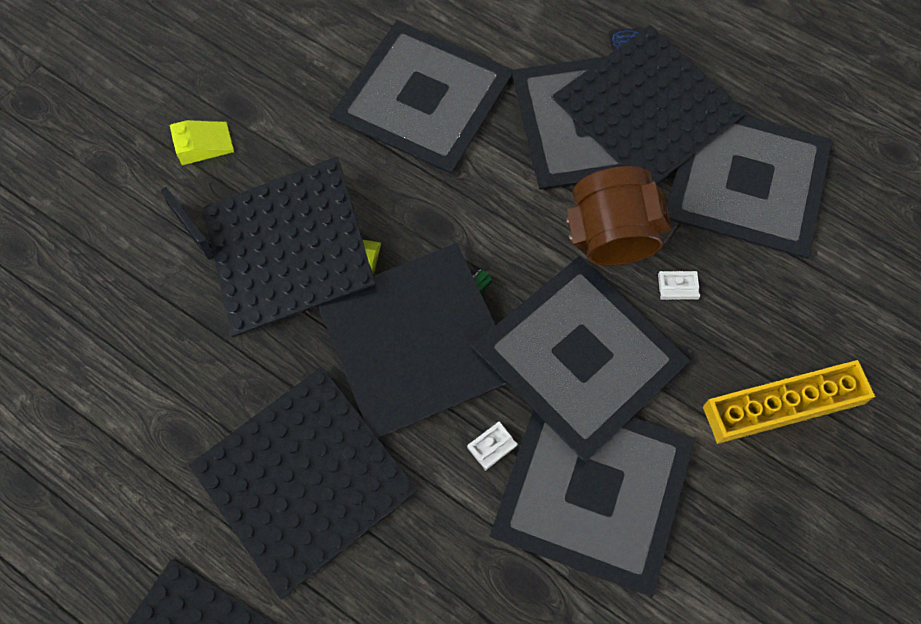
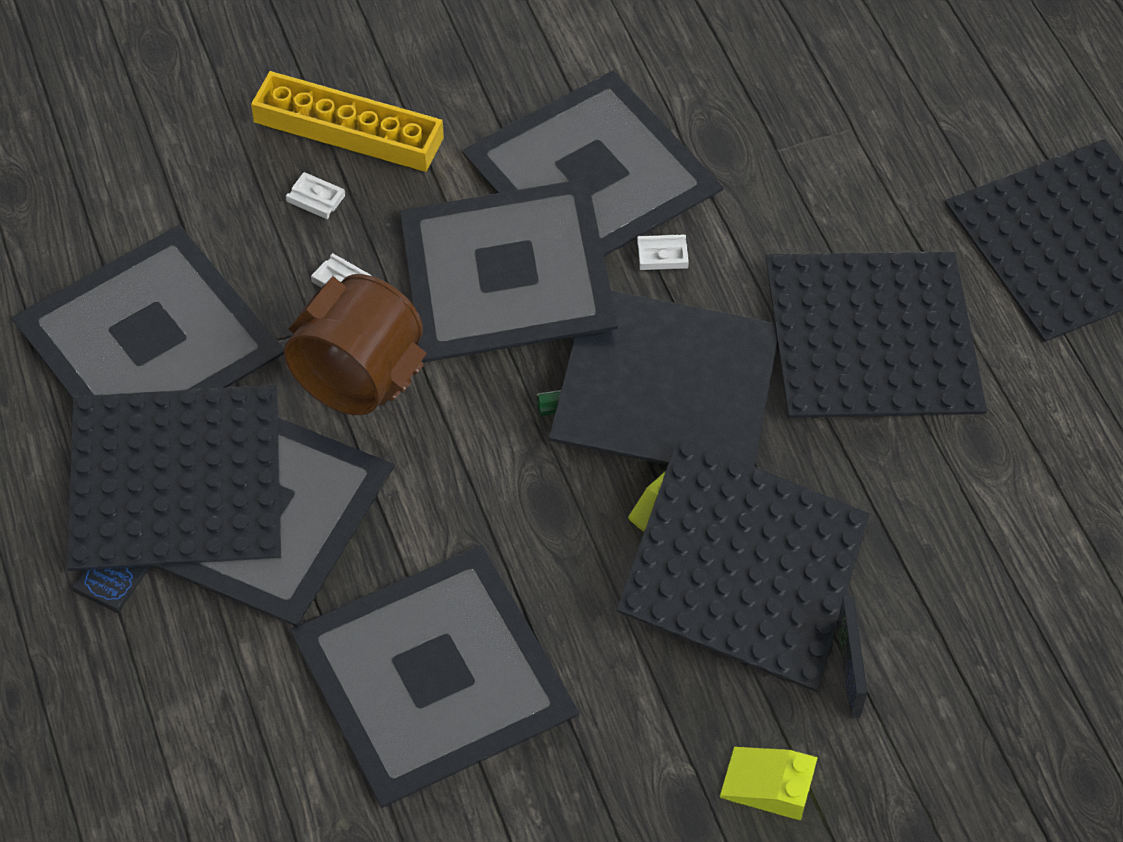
camera: 145 degrees left, 10 degrees down
none -> white plate [286,172,345,219]

